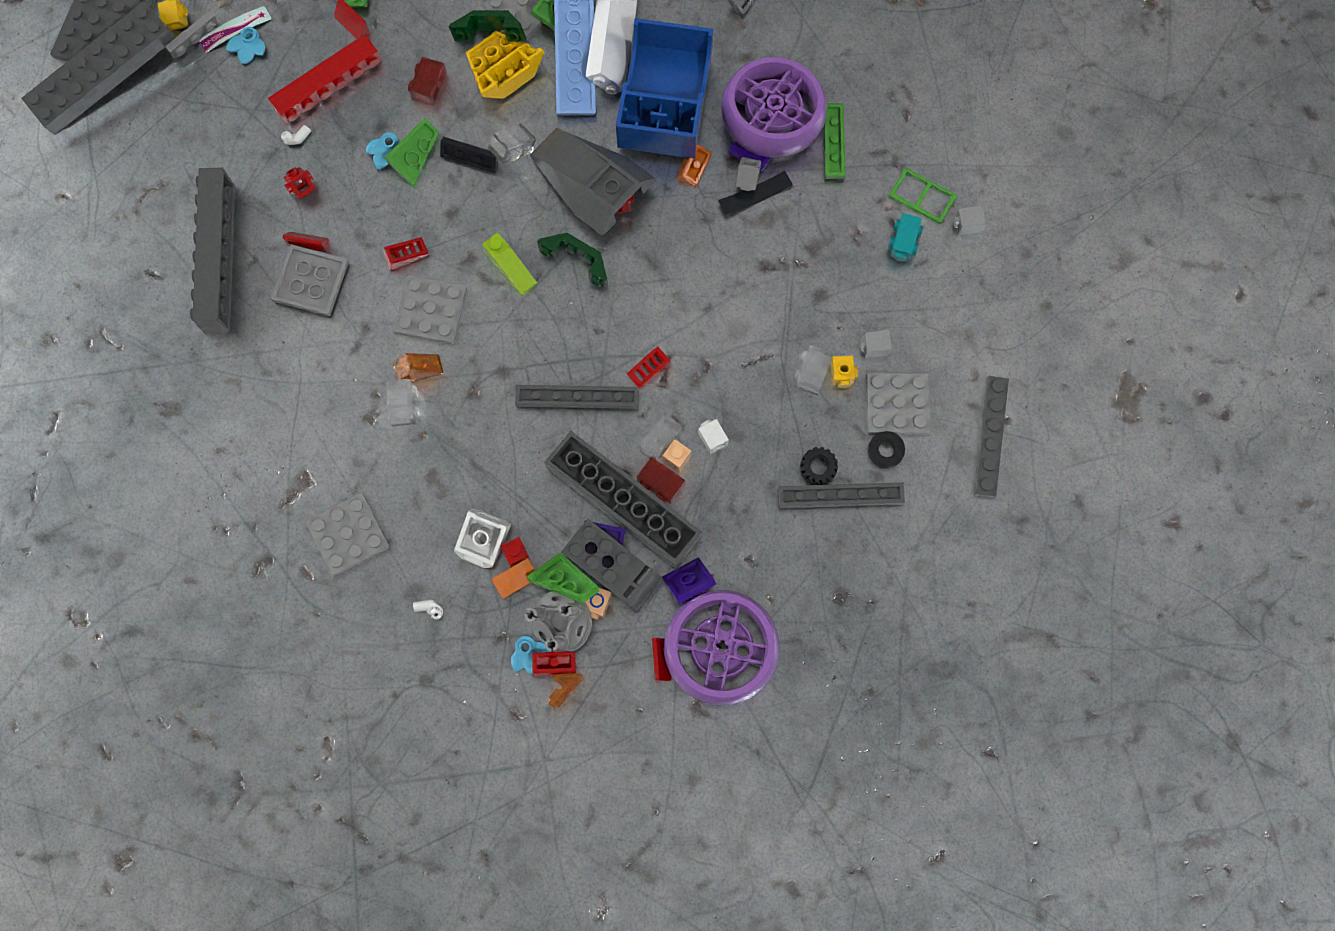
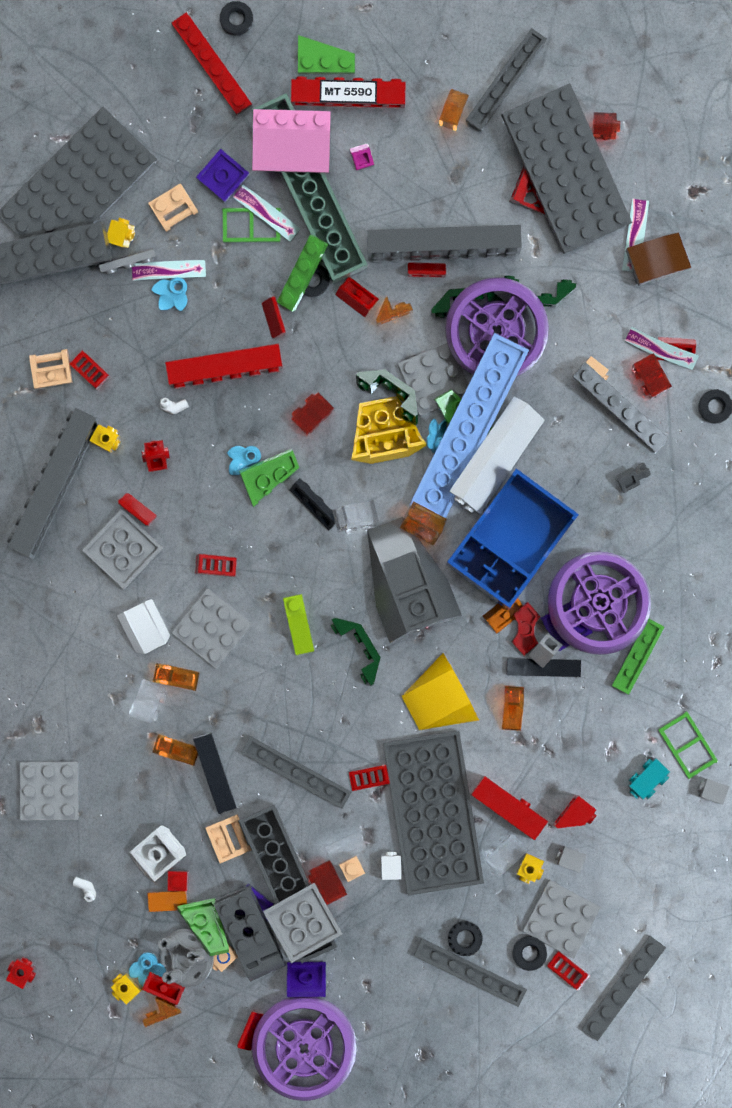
camera: 25 degrees right, 10 degrees up
none -> red brick [6,957,36,989]
none -> light nougat plate [29,349,73,389]
none -> red slope [70,350,110,390]
none -> yellow brick [89,424,121,453]
none -> yellow brick [111,973,142,1005]
none -> white slope [118,599,170,654]
none -> clear orange slope [152,734,198,766]
none -> black slope [193,732,237,814]
none -> light nougat plate [206,814,252,863]
none -> light grey plate [263,883,343,963]
none -> dark grey plate [383,731,484,896]
none -> clear orange brick [400,501,447,545]
none -> yellow wedge [401,653,479,730]
none -> medium azure plate [426,419,447,453]
none -> red brick [470,776,548,840]
none -> clear orange slope [502,686,524,731]
none -> red tile [511,602,540,656]
none -> red slope [547,951,590,991]
none -> red slope [552,795,597,828]

